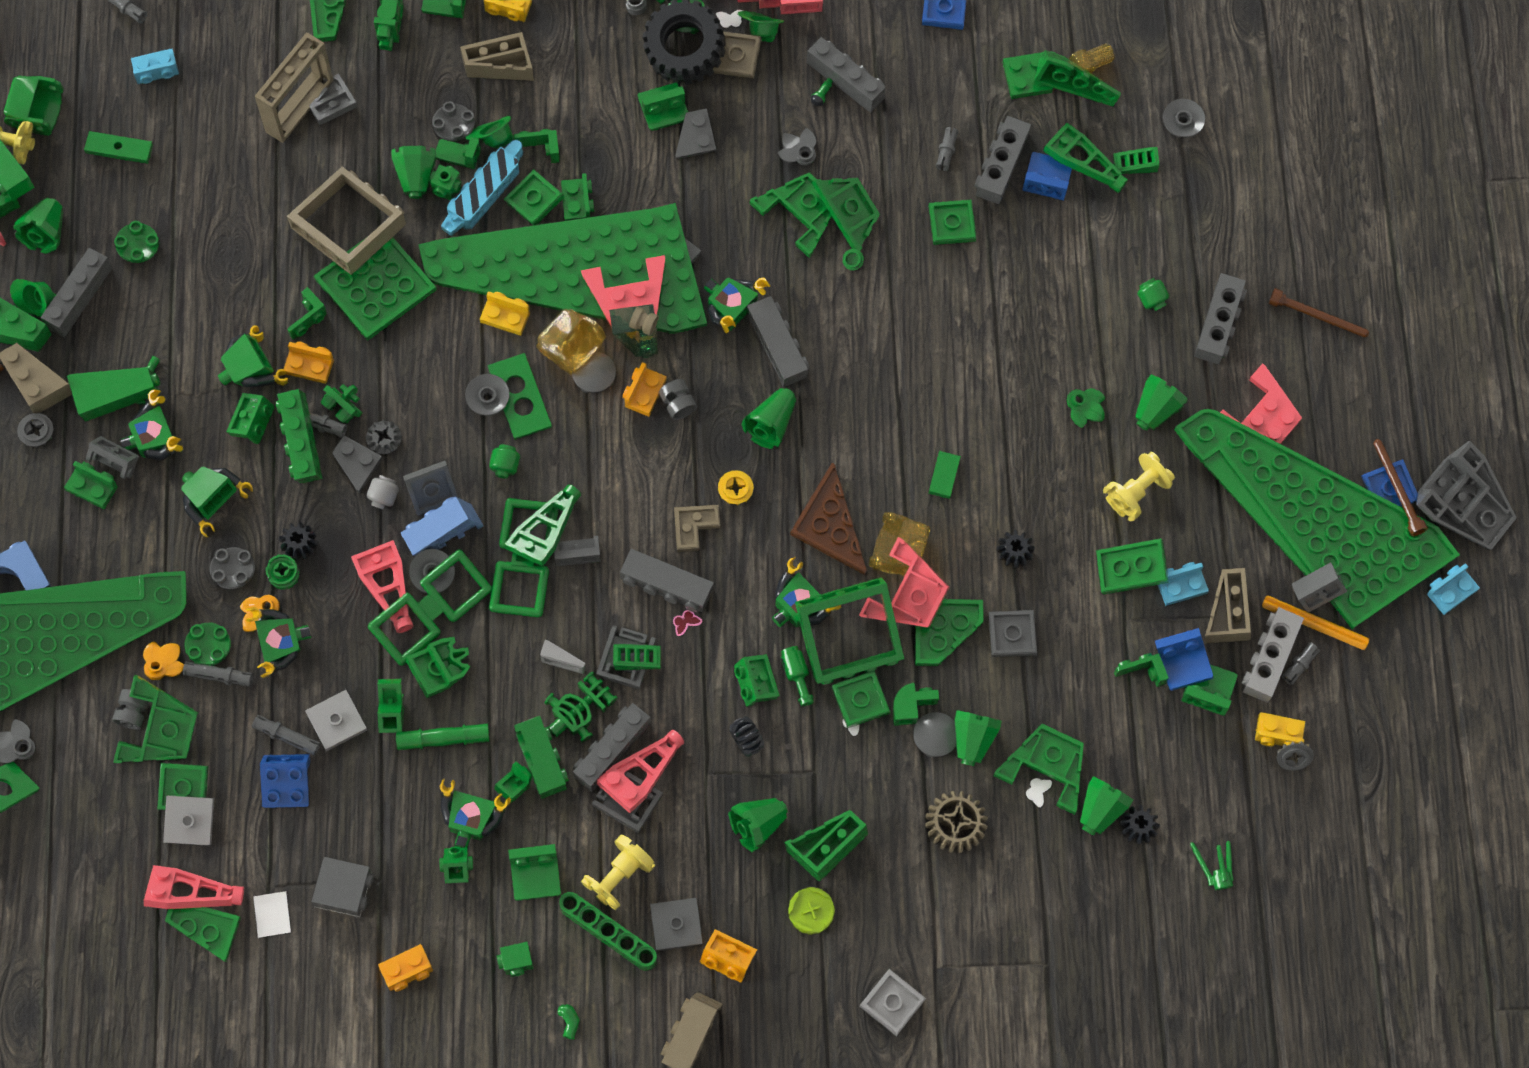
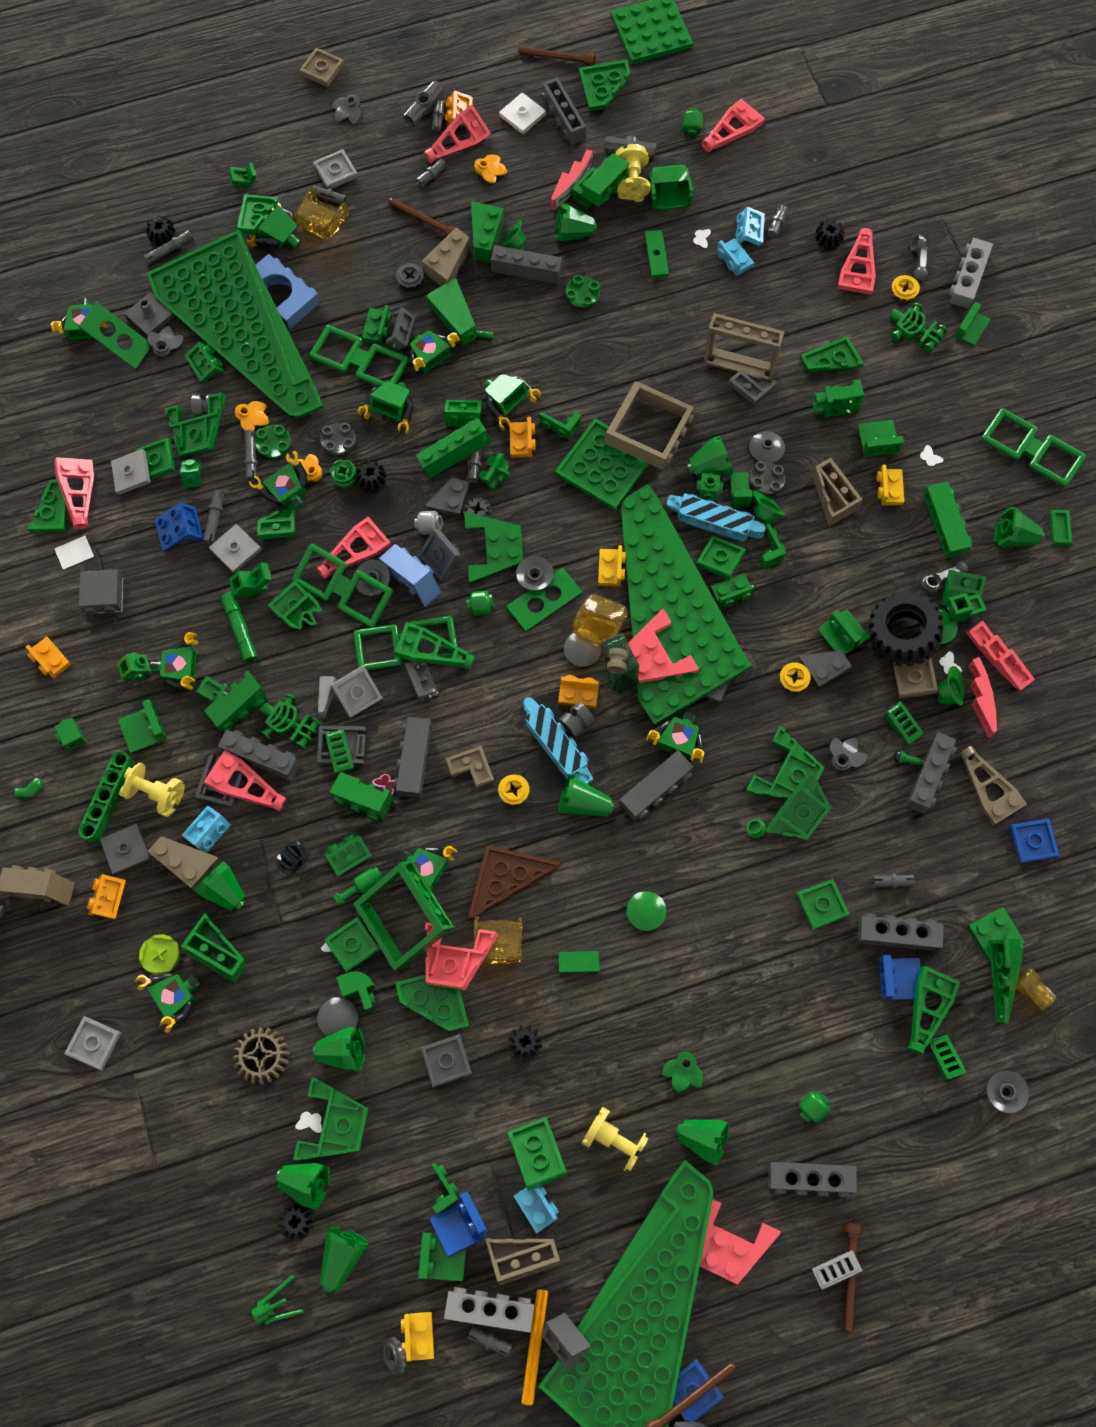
camera: 80 degrees right, 0 degrees up
none -> torso [135,973,201,1033]
none -> dark tan wedge [148,836,222,893]
none -> green bracket [180,459,202,488]
none -> medium azure bracket [182,805,231,853]
none -> green bracket [184,342,225,383]
none -> green wing [257,504,295,539]
none -> green bar [309,325,409,386]
none -> green cone [319,1227,368,1293]
none -> green wedge [329,772,394,822]
none -> light grey plate [330,665,383,718]
none -> green wing [464,512,523,584]
none -> medium azure hinge [523,697,593,784]
none -> green dish [627,891,666,931]
none -> white sticker [693,229,711,248]
none -> medium azure bracket [736,207,765,246]
none -> dark grey dish [749,431,785,463]
none -> yellow gear [780,663,810,692]
none -> light grey slope [812,1250,863,1290]
none -> green slope [884,701,924,745]
none -> dark tan plate [959,746,1027,826]

